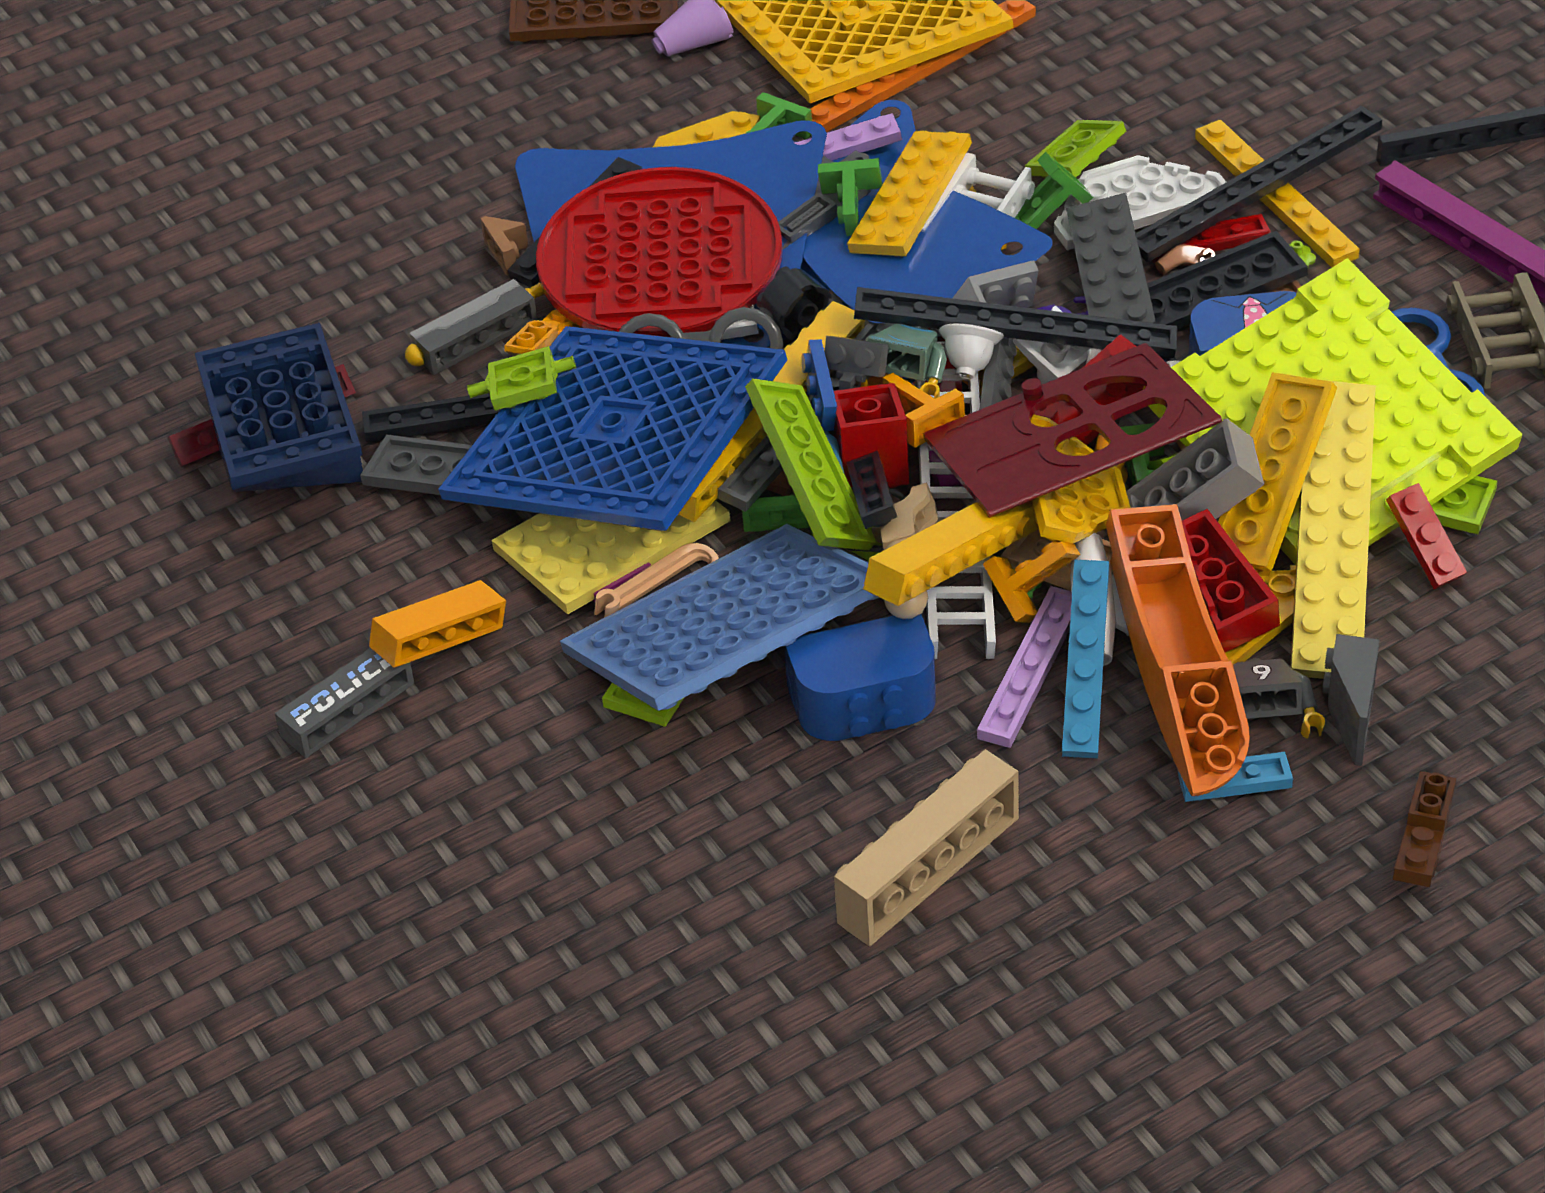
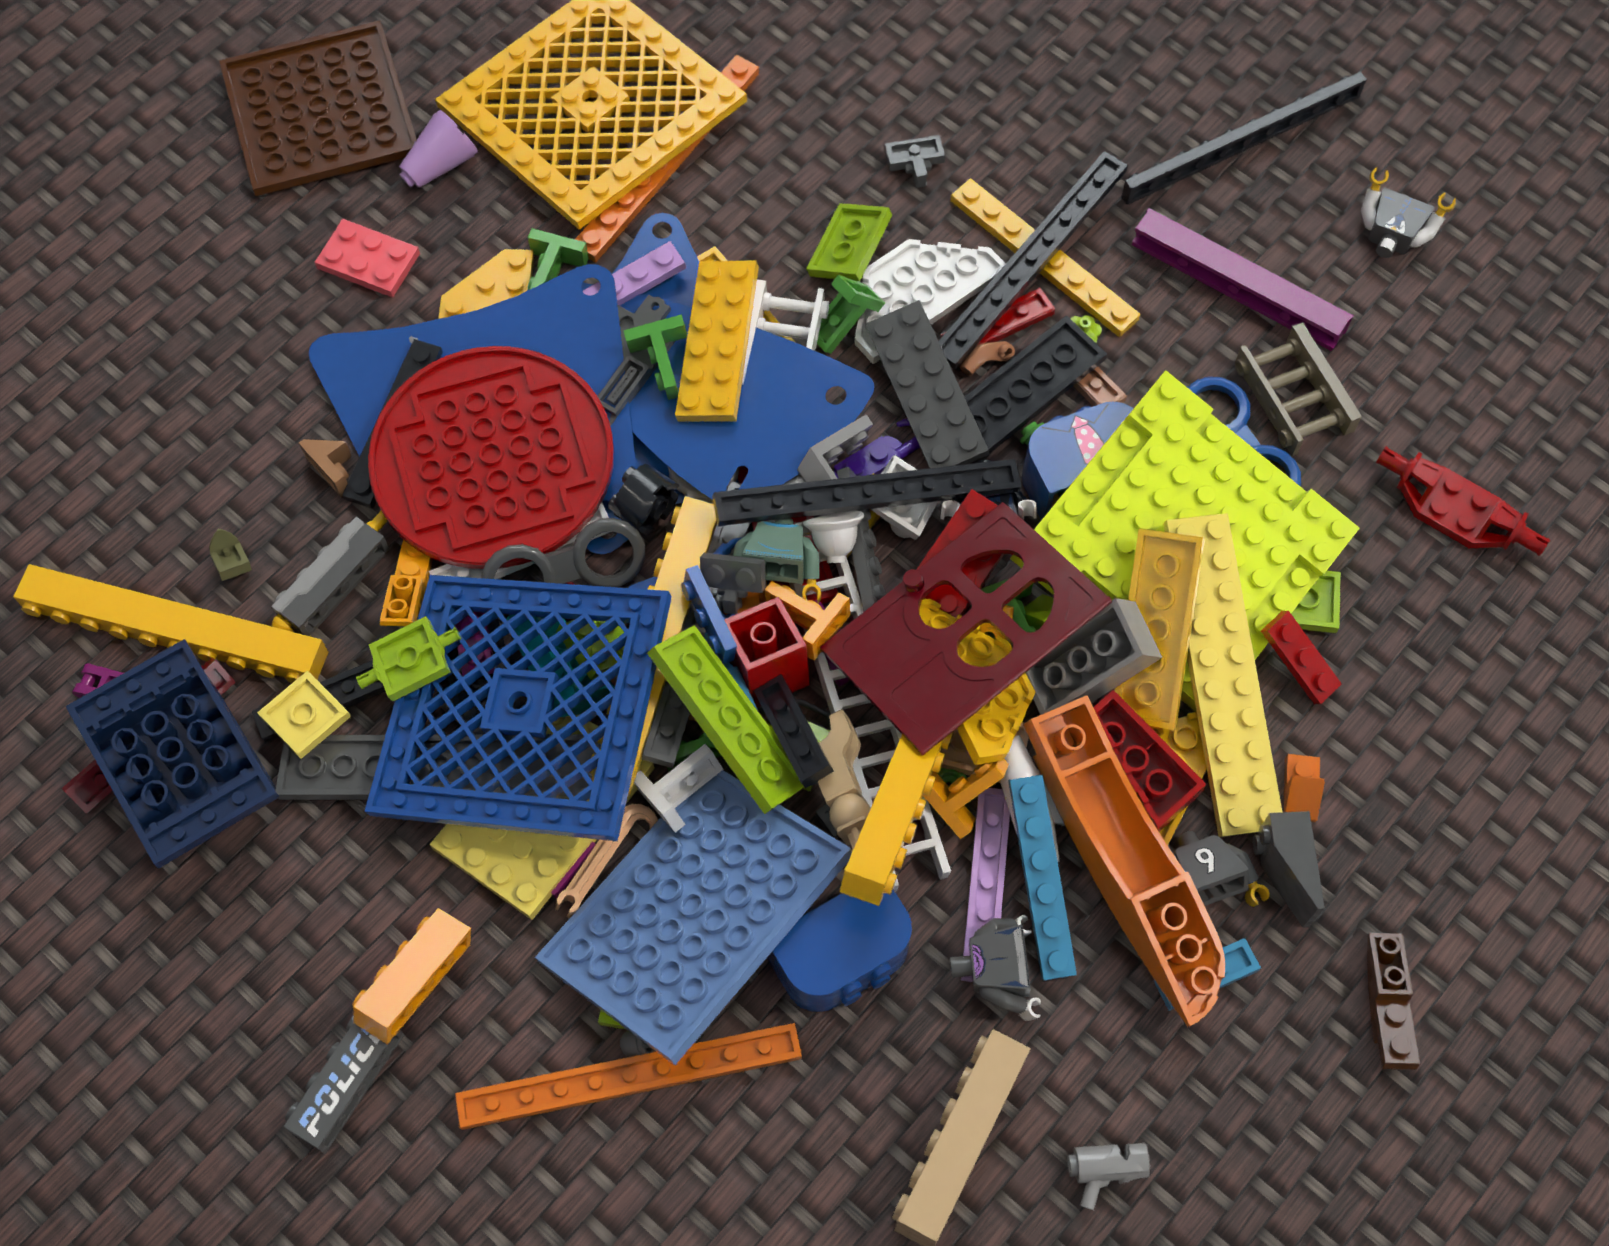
camera: 20 degrees left, 20 degrees up
none -> yellow brick [13,564,329,683]
none -> olive plate [209,528,252,581]
none -> light yellow plate [257,670,351,759]
none -> coral plate [315,219,420,298]
none -> orange plate [455,1023,802,1130]
none -> dark grey cylinder [620,1031,654,1057]
none -> white bracket [634,744,723,833]
none -> hinge [884,135,945,188]
none -> dark grey torso [950,915,1041,1021]
none -> light grey piece [1067,1143,1150,1210]
none -> orange slope [1283,754,1325,822]

